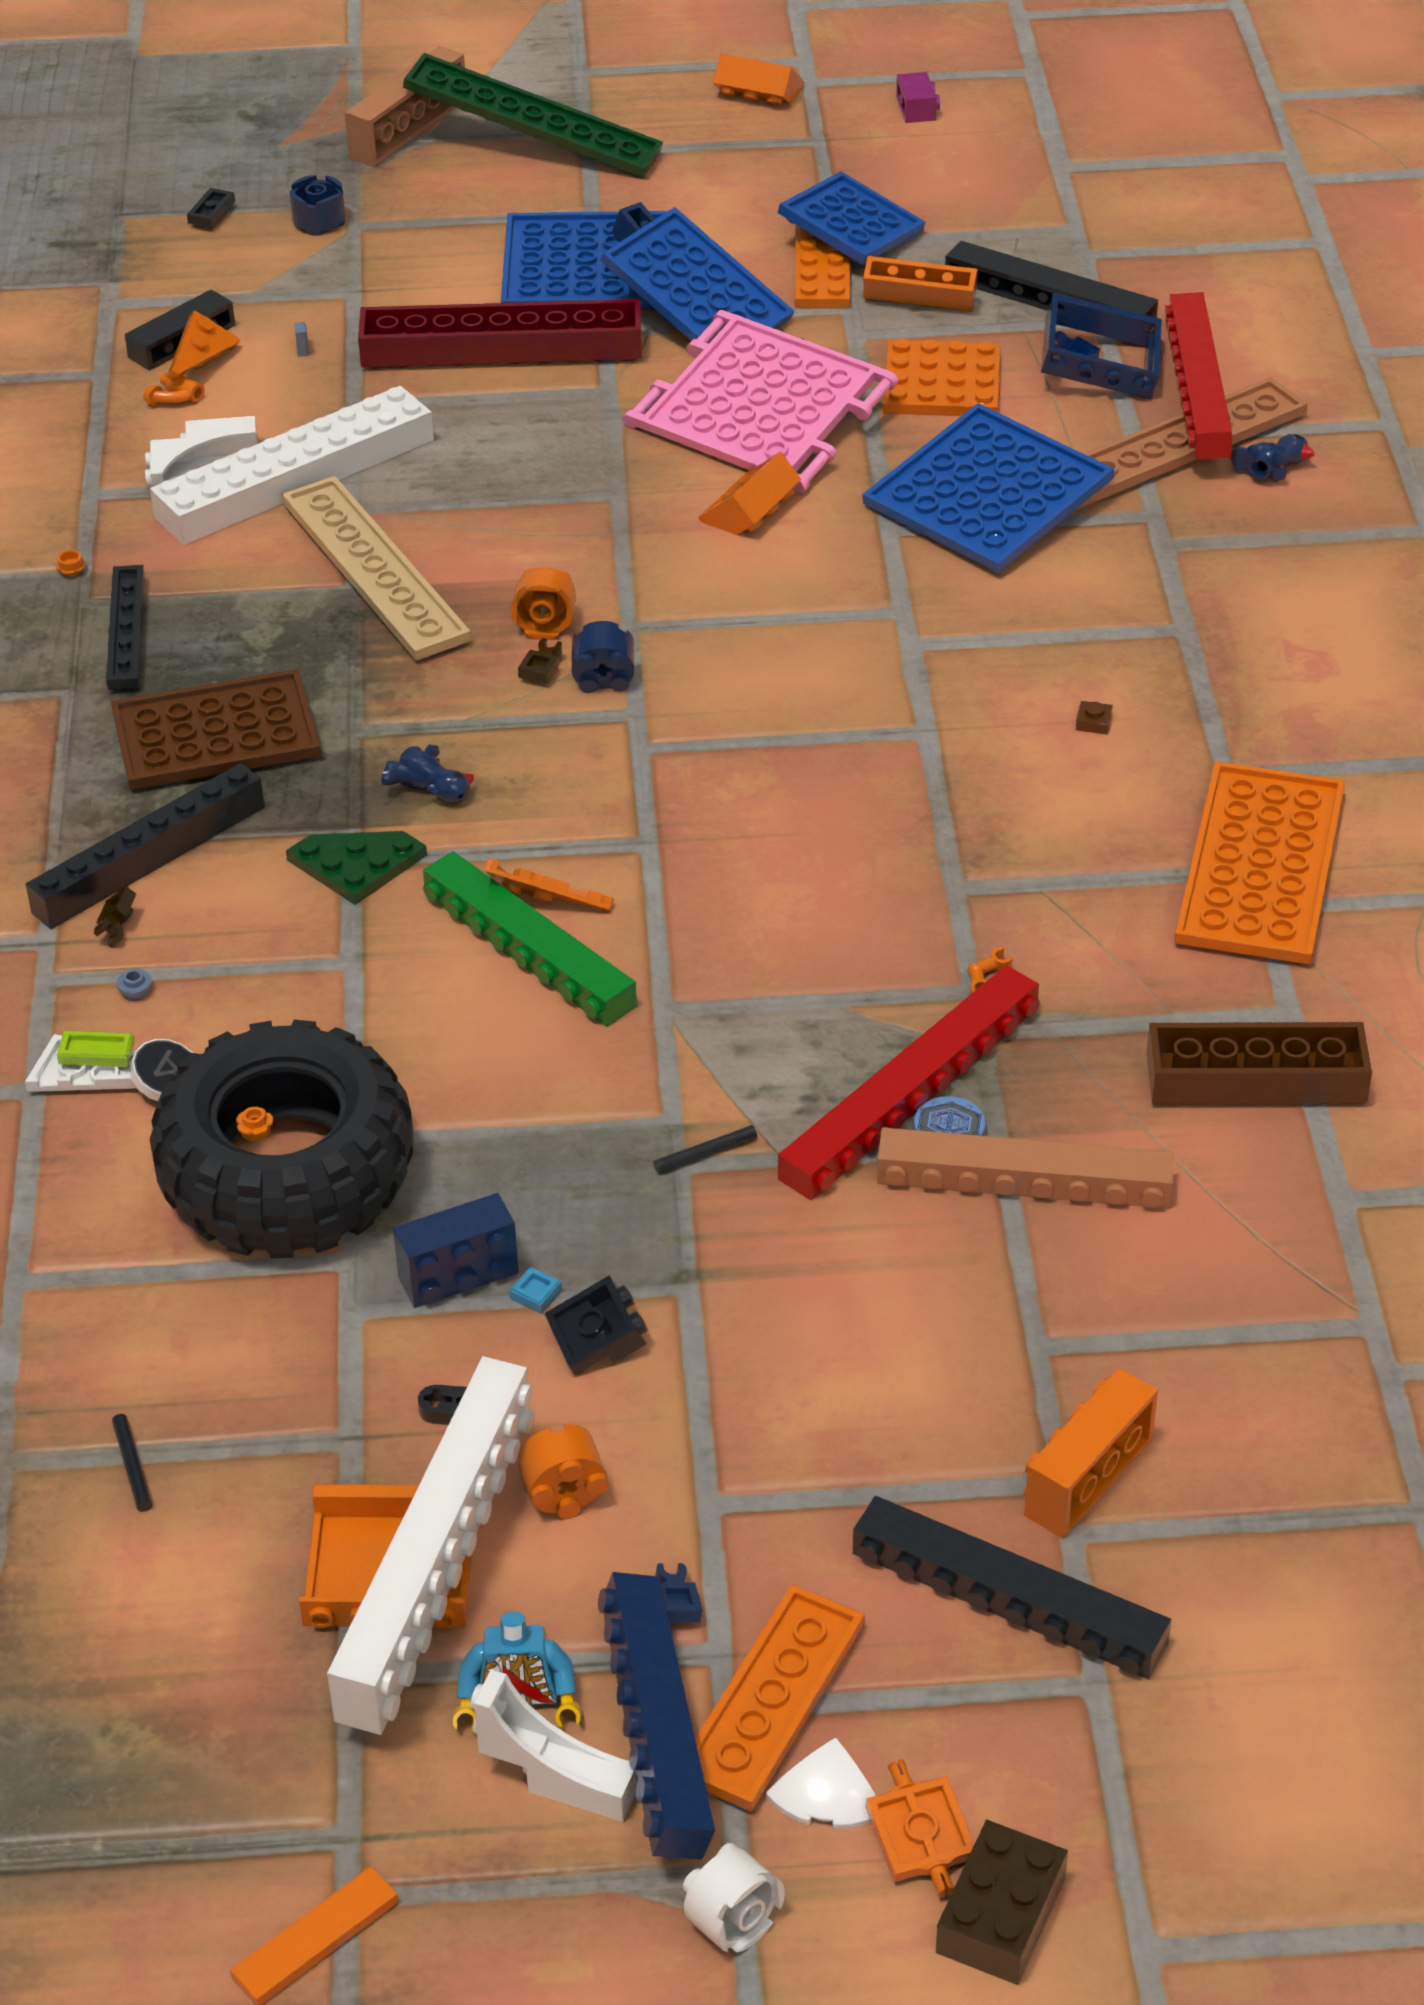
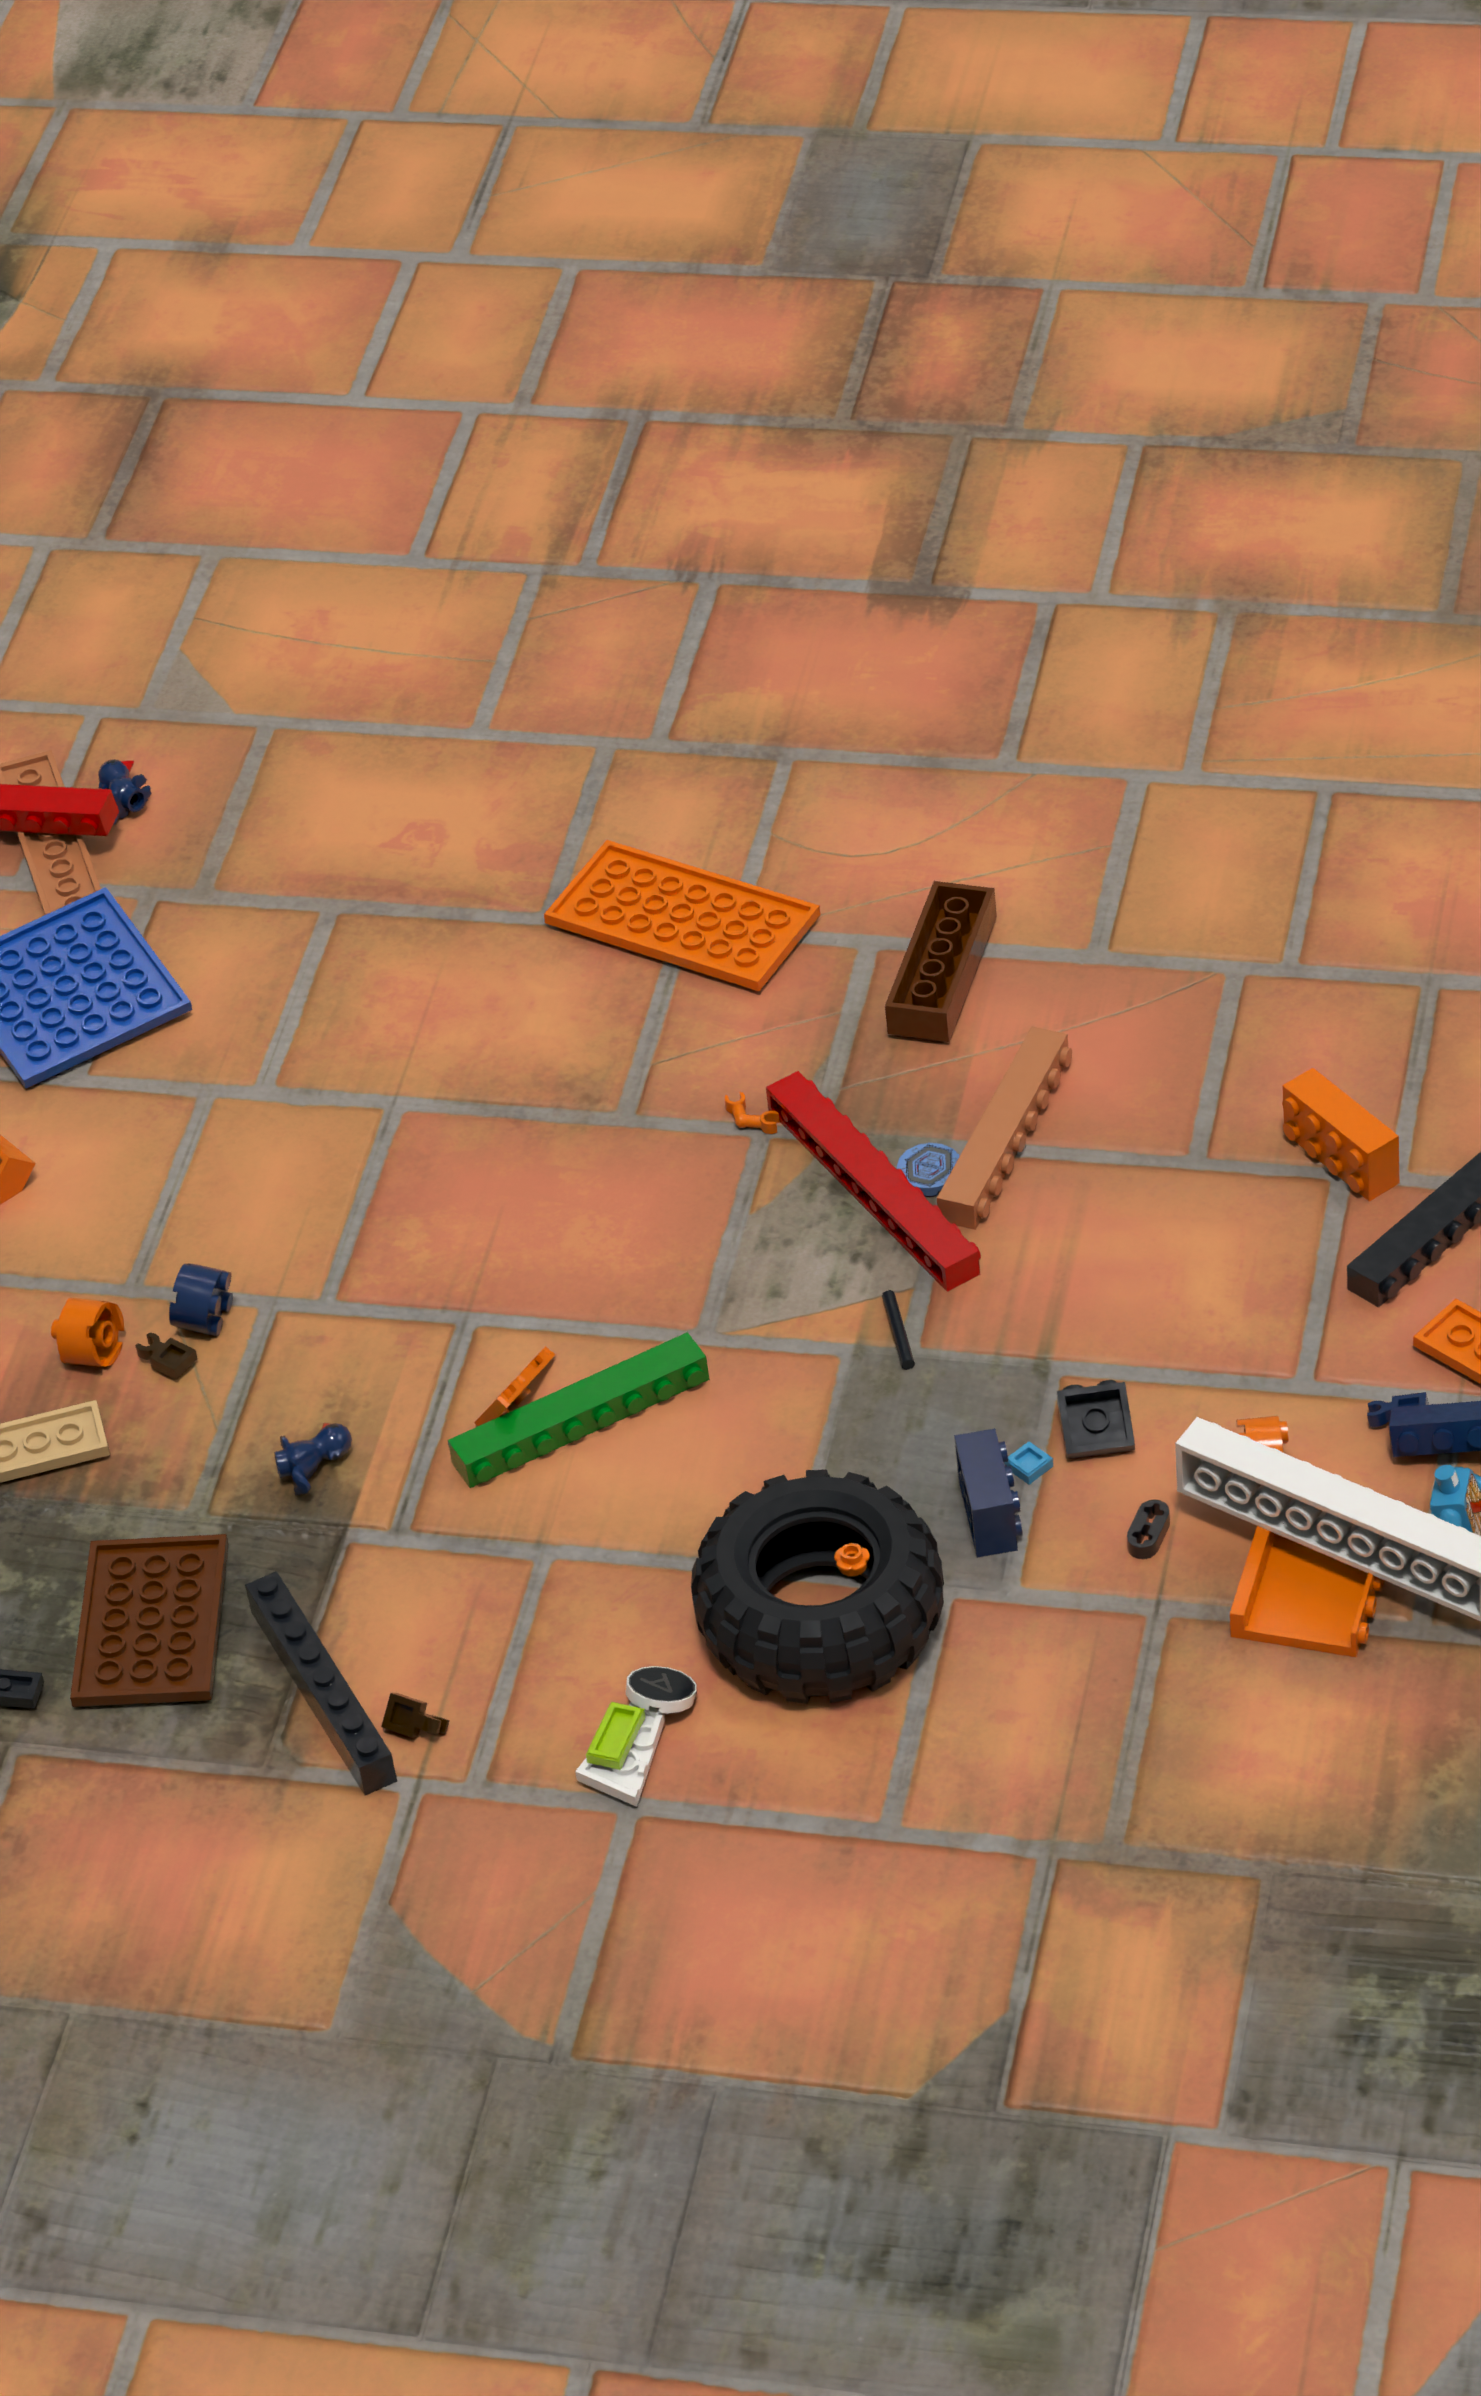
camera: 70 degrees left, 0 degrees up
black bar [112,1414,153,1512] -> none
sand blue plate [117,969,152,1000] -> none
dark green plate [286,831,427,905] -> none
reddish brown plate [1076,701,1113,735] -> none

